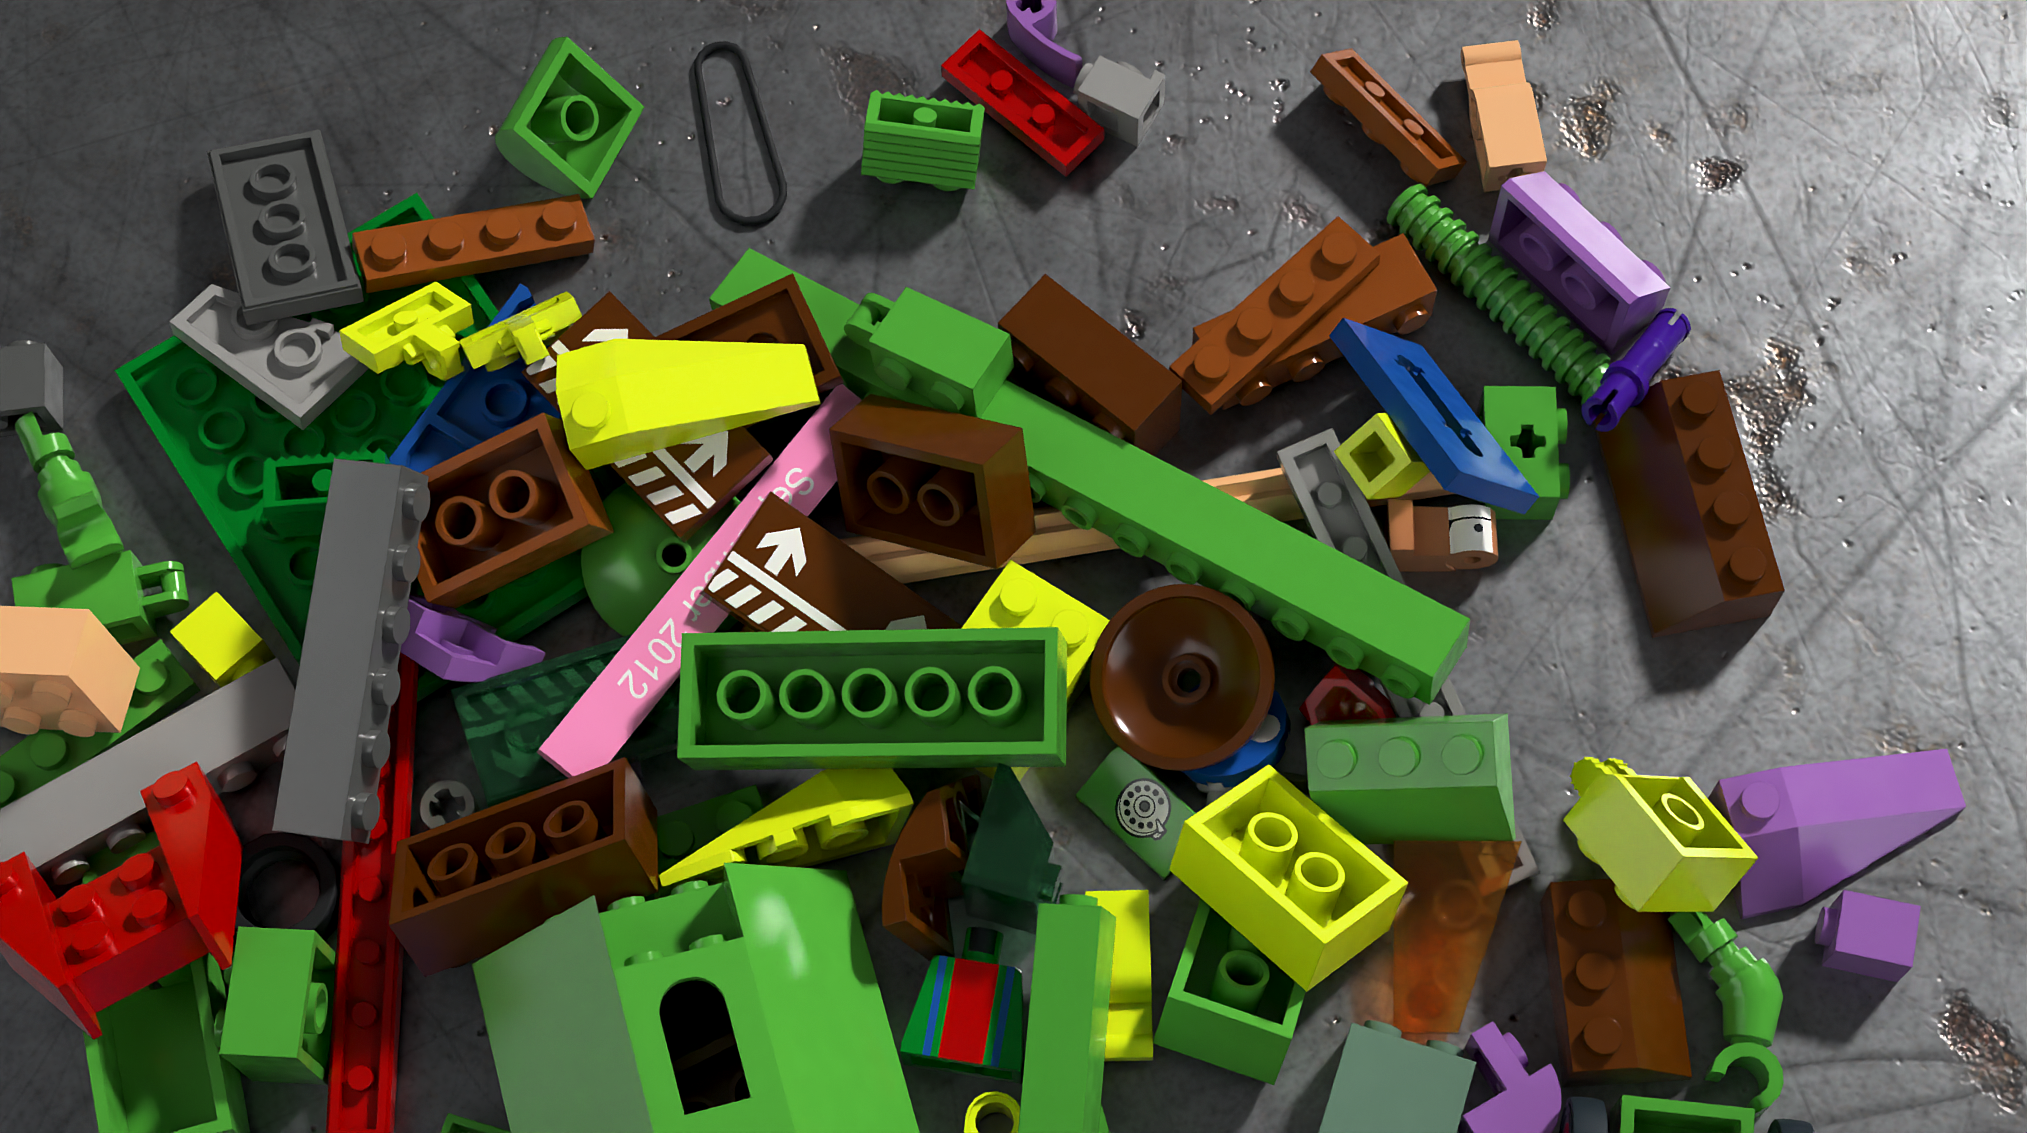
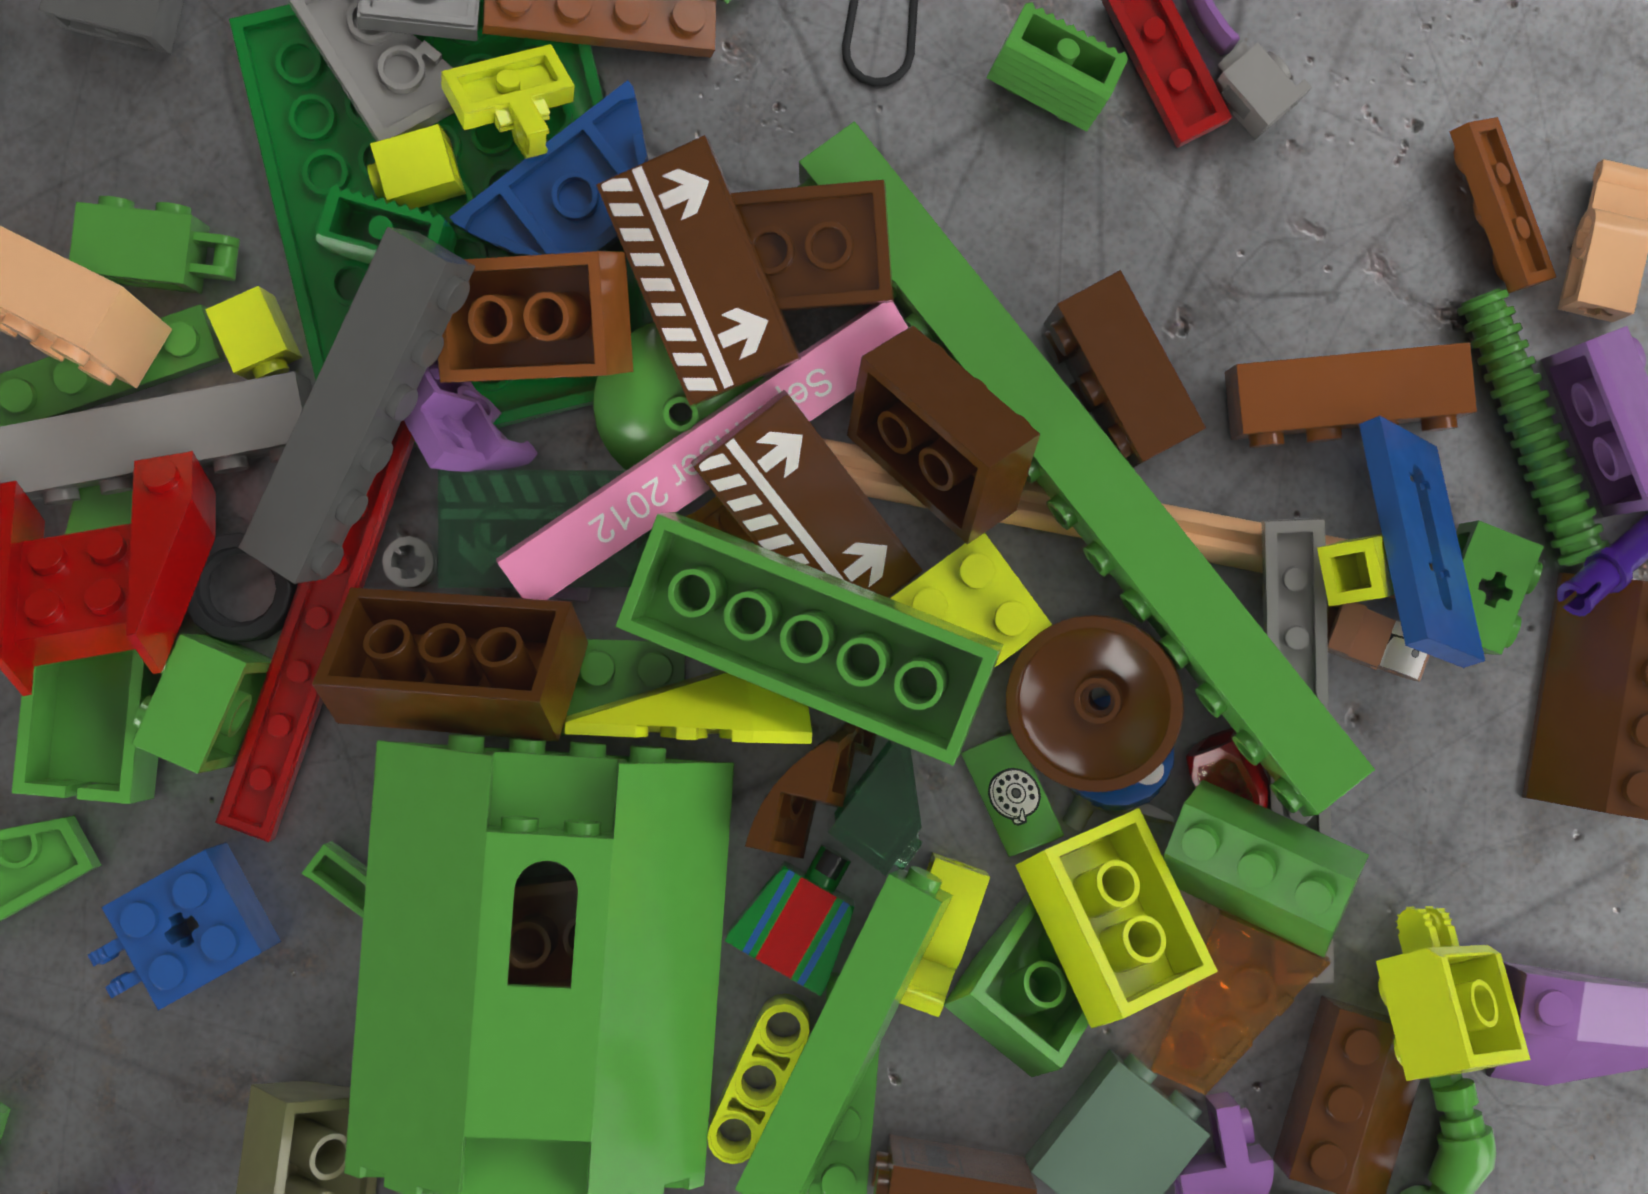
camera: 15 degrees right, 20 degrees up
bright green piece [15,411,125,570] -> none
neon yellow hinge [459,291,582,372] -> none
neon yellow wedge [556,339,821,470] -> none
bright green brick [844,287,1014,418] -> none
dark orange plate [1169,216,1381,415] -> none
medium lavender brick [1815,890,1921,982] -> none
none -> neon yellow brick [367,124,466,209]

